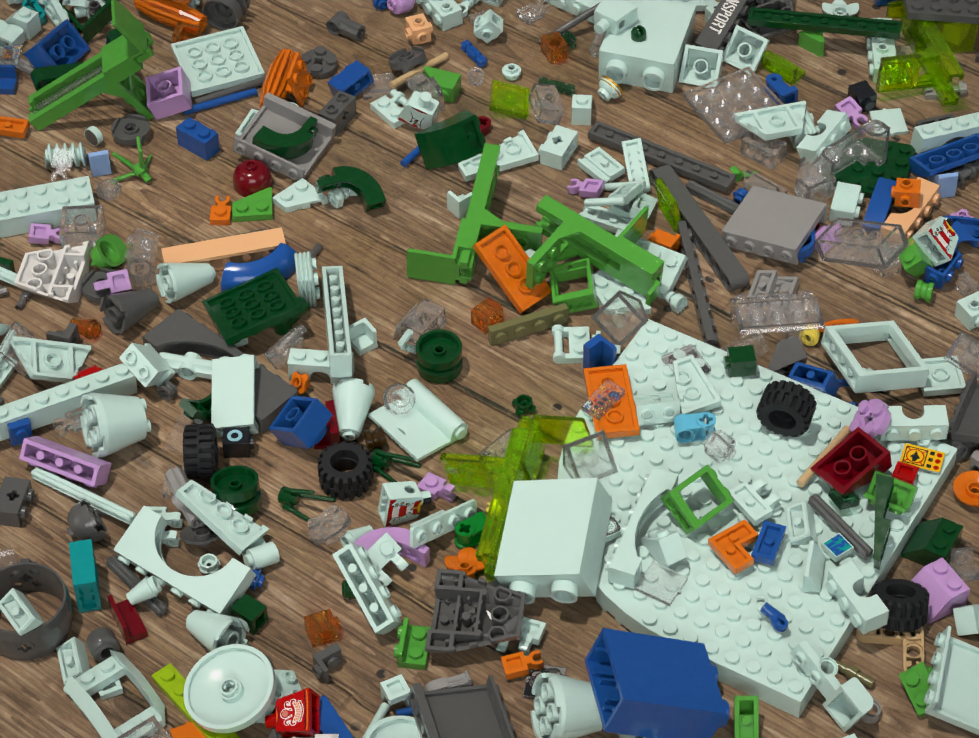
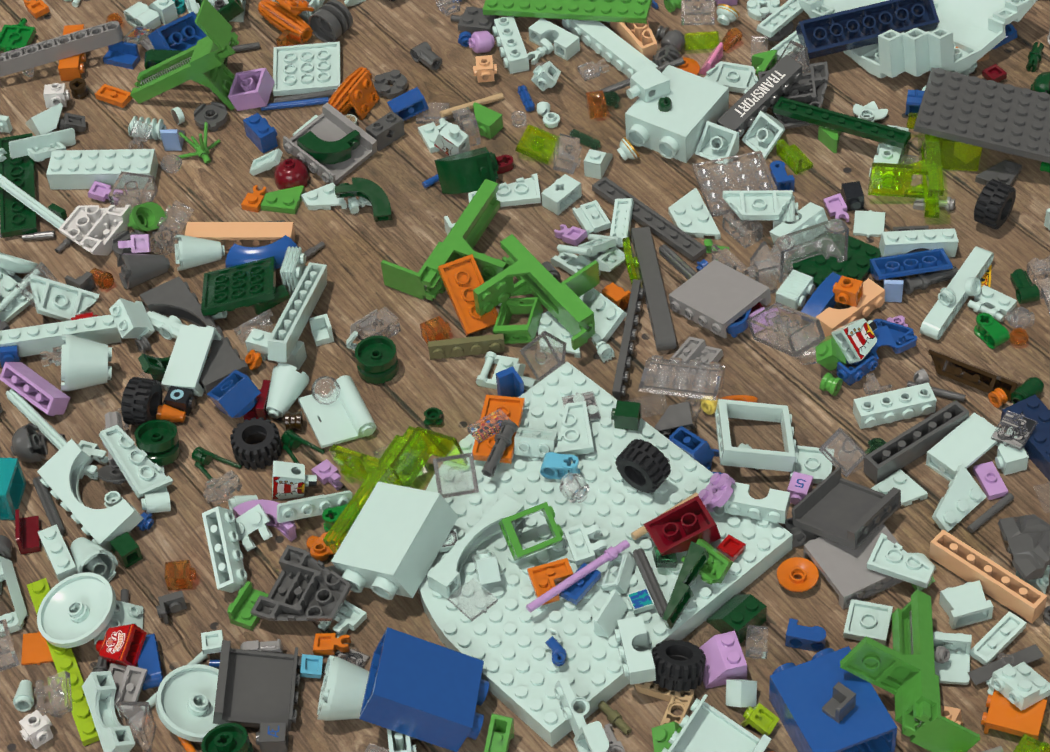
camera: 20 degrees right, 0 degrees up
light aqua cone [126,575,162,605] -> none
dark grey plate [388,46,427,73] -> none
yellow sticker [900,443,945,473] -> none
none -> light aqua arch [38,524,78,582]
none -> orange cone [156,404,186,423]
none -> light aqua plate [250,148,283,176]
none -> medium azure plate [300,654,323,679]
none -> dark grey pin [481,420,518,477]
none -> lavender bar [526,540,630,613]
none -> light aqua hinge [537,102,550,117]
none -> light aqua wing [668,188,721,240]
none -> lavender brick [787,472,813,505]

